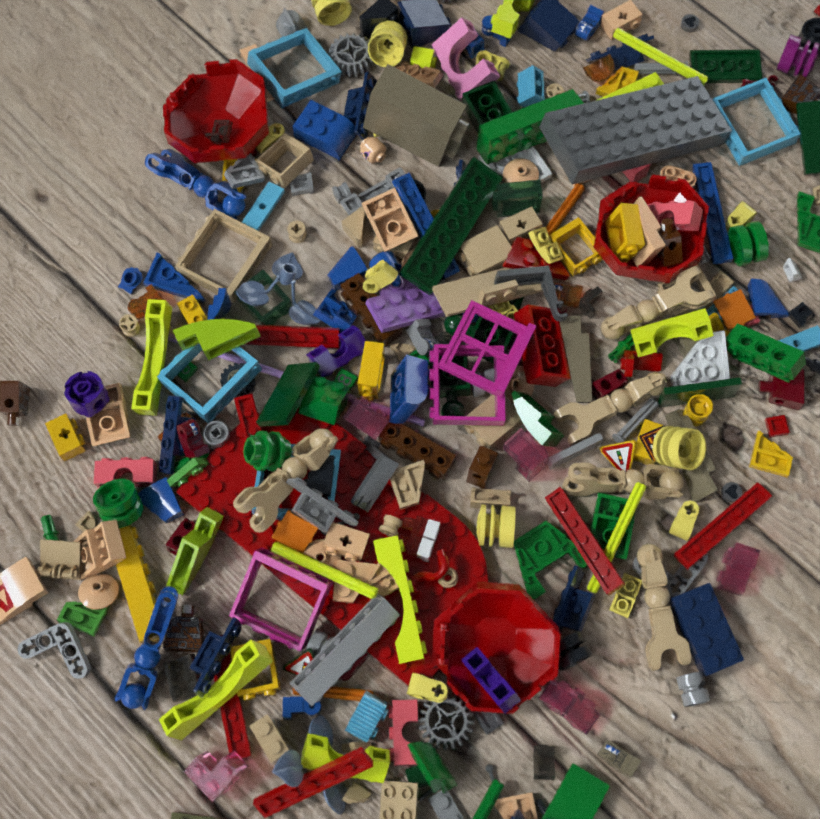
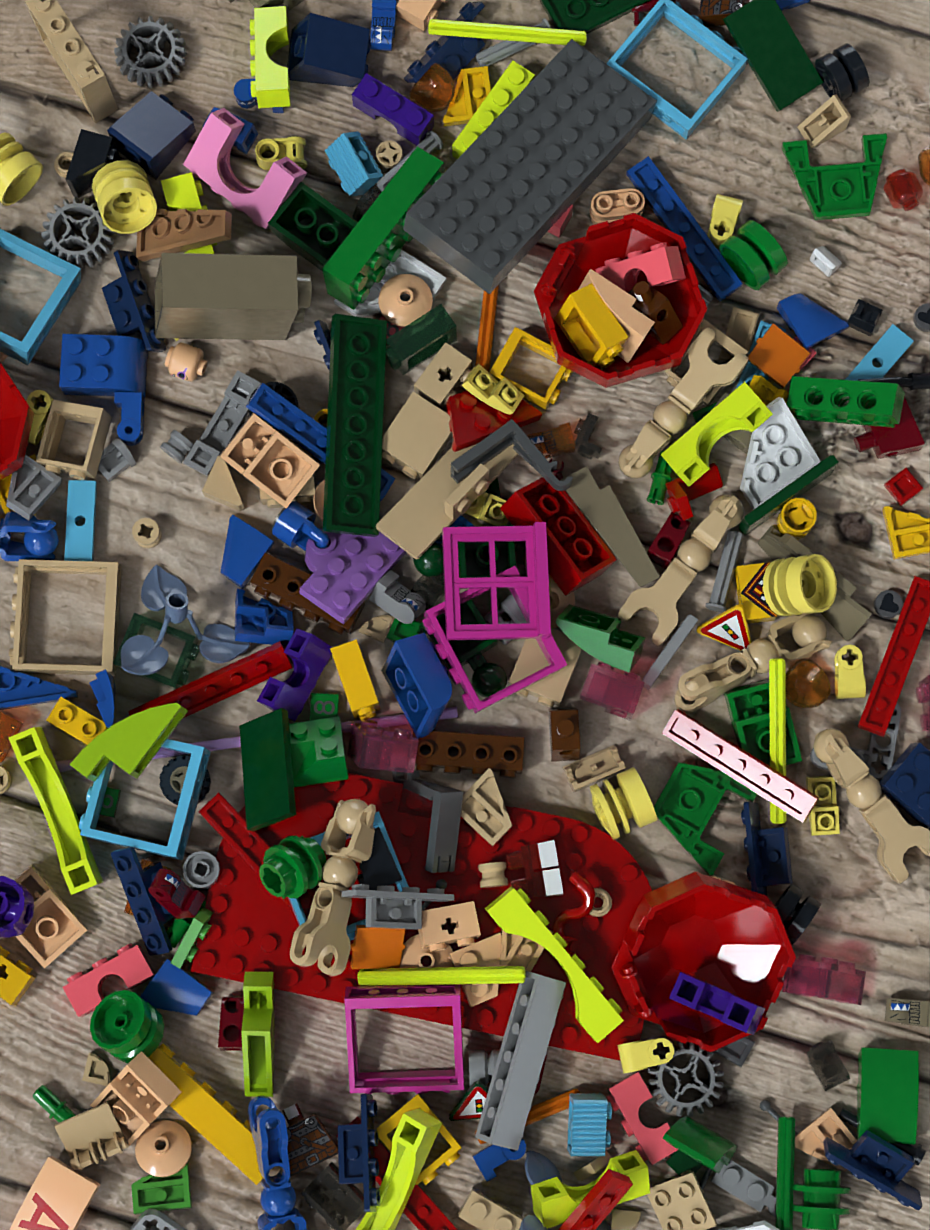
camera: 30 degrees left, 10 degrees up
light yellow piece [363,260,398,293] -> none
none -> blue leg [114,392,145,446]
none -> dark purple arch [352,73,434,146]
none -> clear orange helmet [786,658,831,708]

